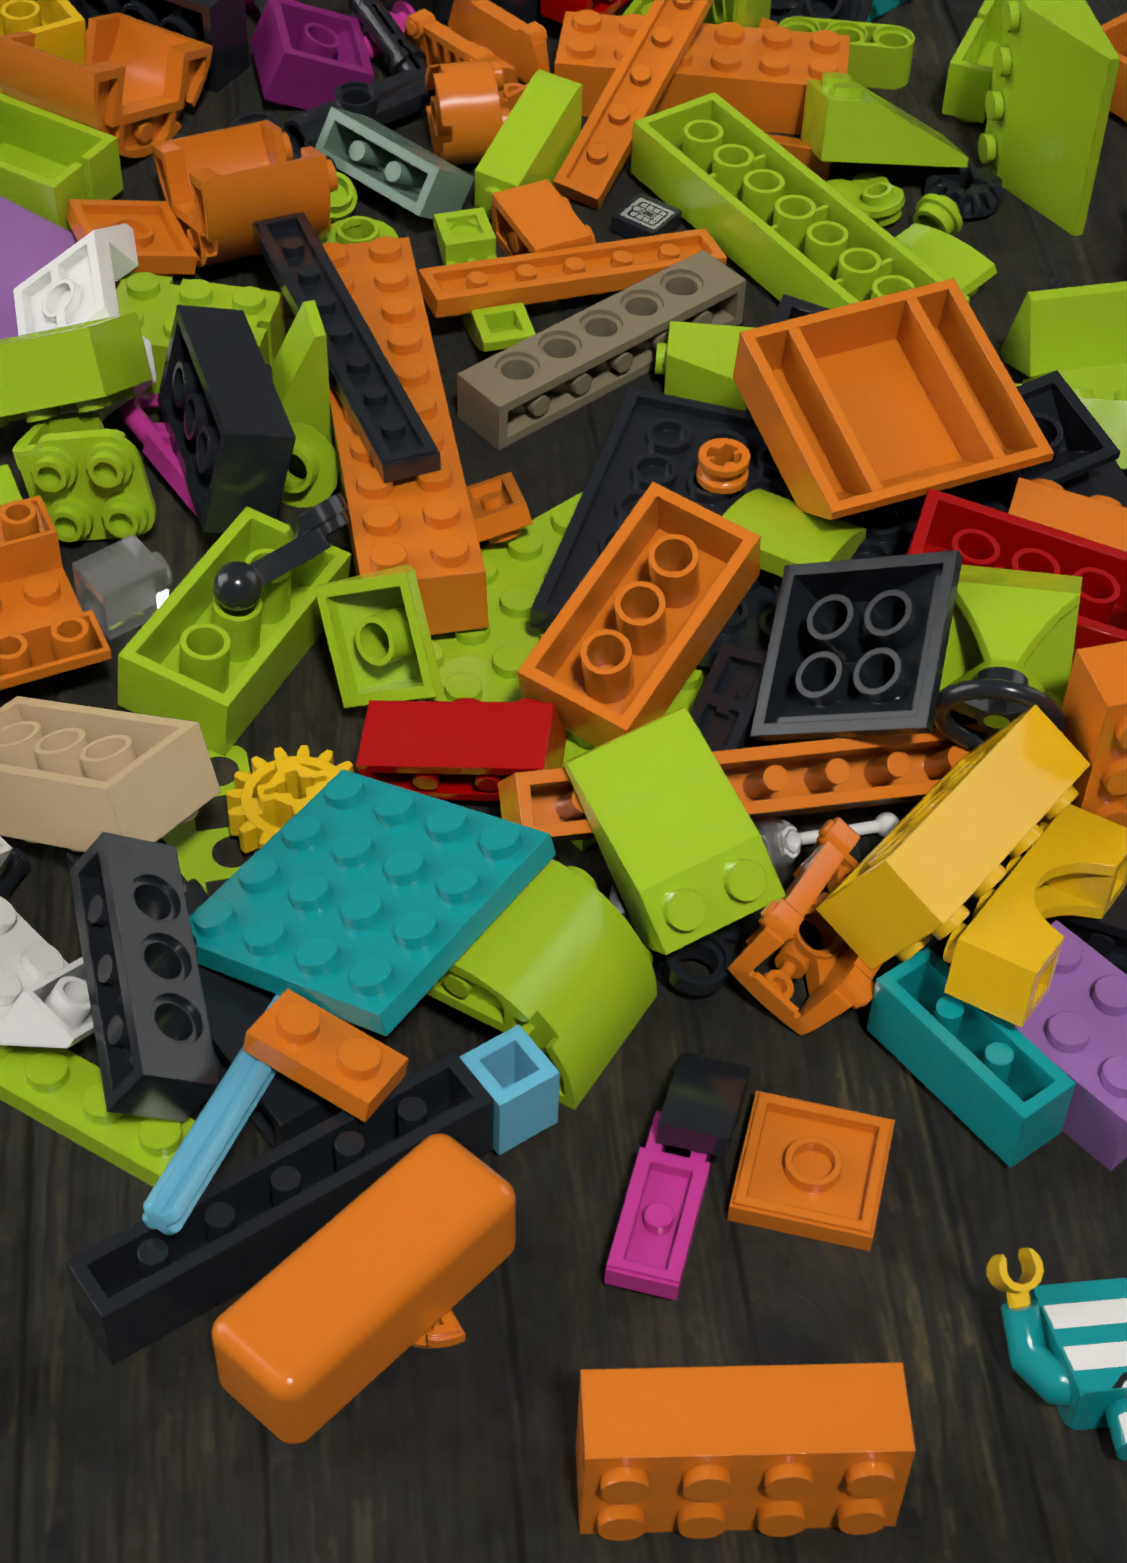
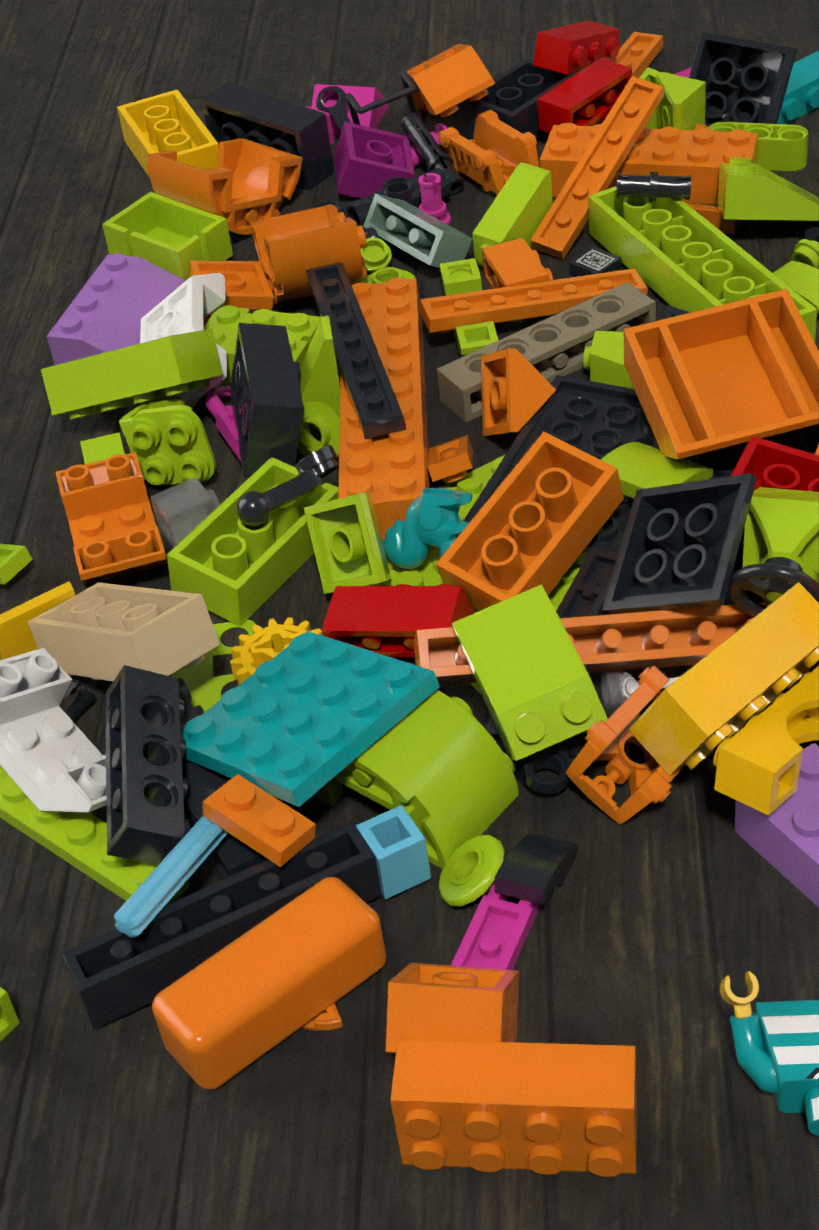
camera: 15 degrees right, 5 degrees down
orange brick [425,59,510,166] -> none
orange bush [696,438,751,495] -> none
orange tile [727,1090,895,1252] -> none
lime plate [826,173,905,226] -> none
teal brick [867,946,1076,1168] -> none
none -> teal animal [383,488,472,569]
none -> orange brick [386,963,519,1053]
none -> dark pink pin [418,173,451,225]
none -> lime piece [439,835,504,906]
none -> orange slope [481,348,556,436]
none -> black pin [616,172,691,202]

